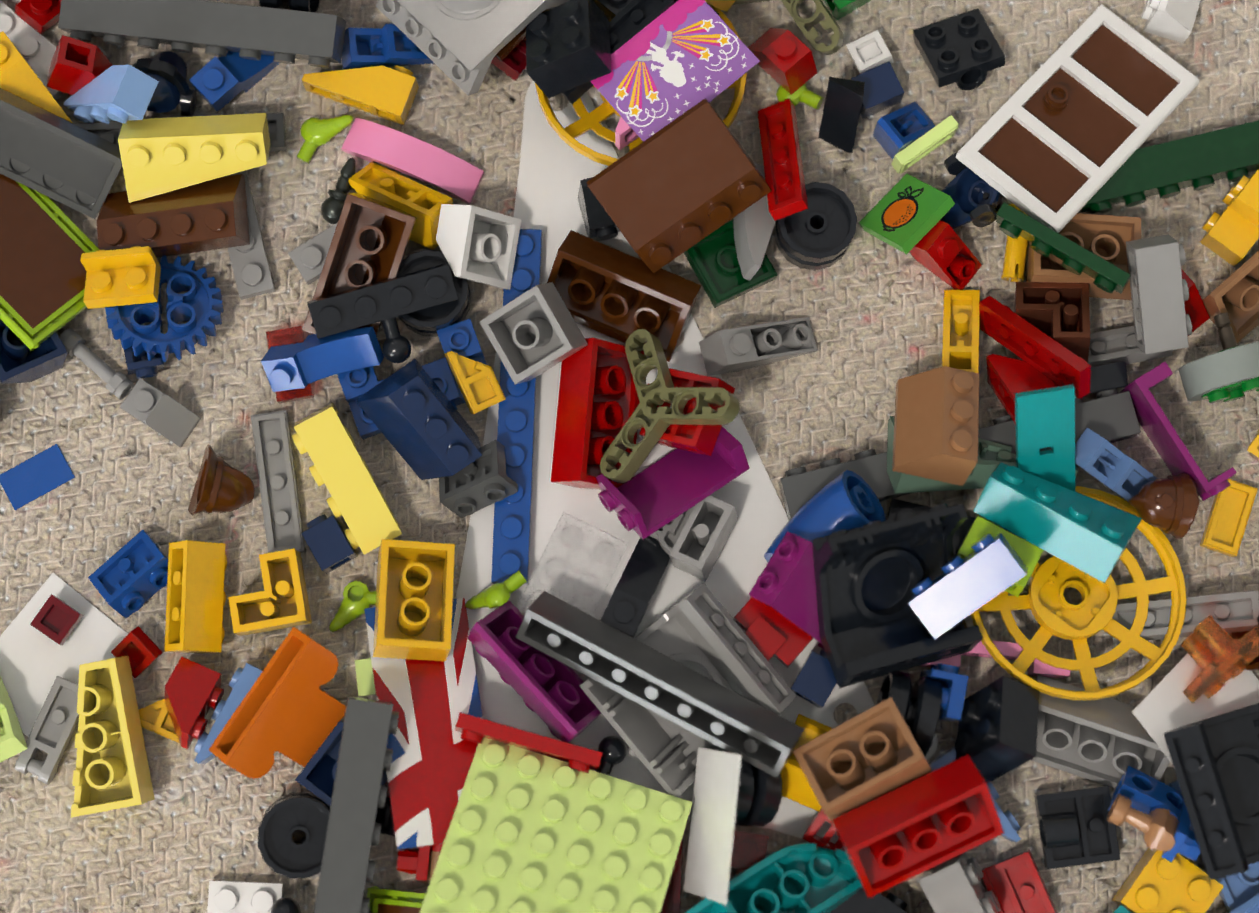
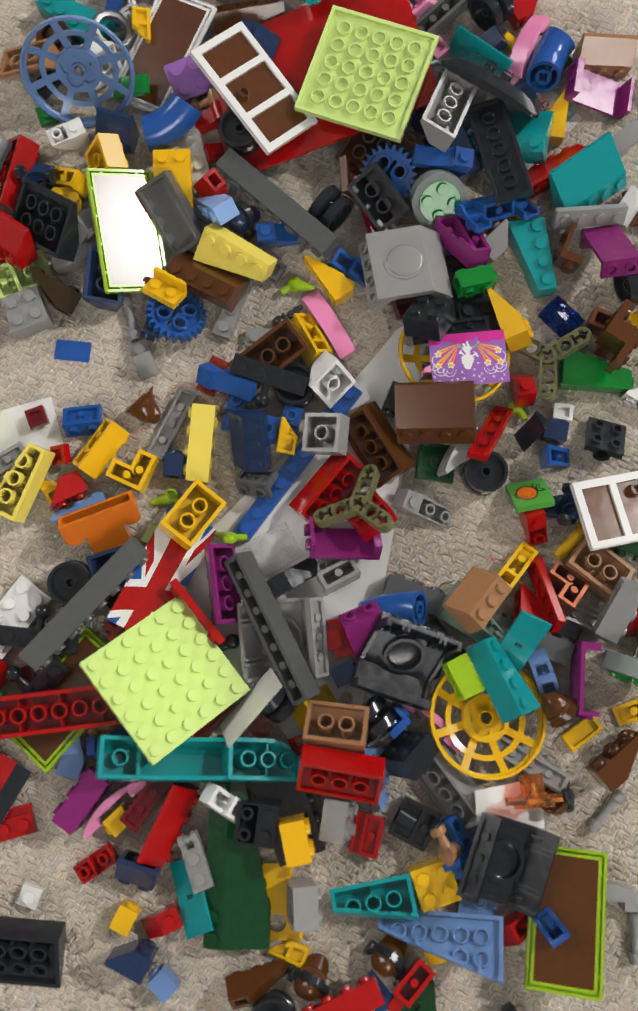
camera: 35 degrees right, 0 degrees up
yellowish green tile [891,115,959,174] -> none
brick [908,533,1028,639] -> none
dark green plate [996,202,1131,294] -> none

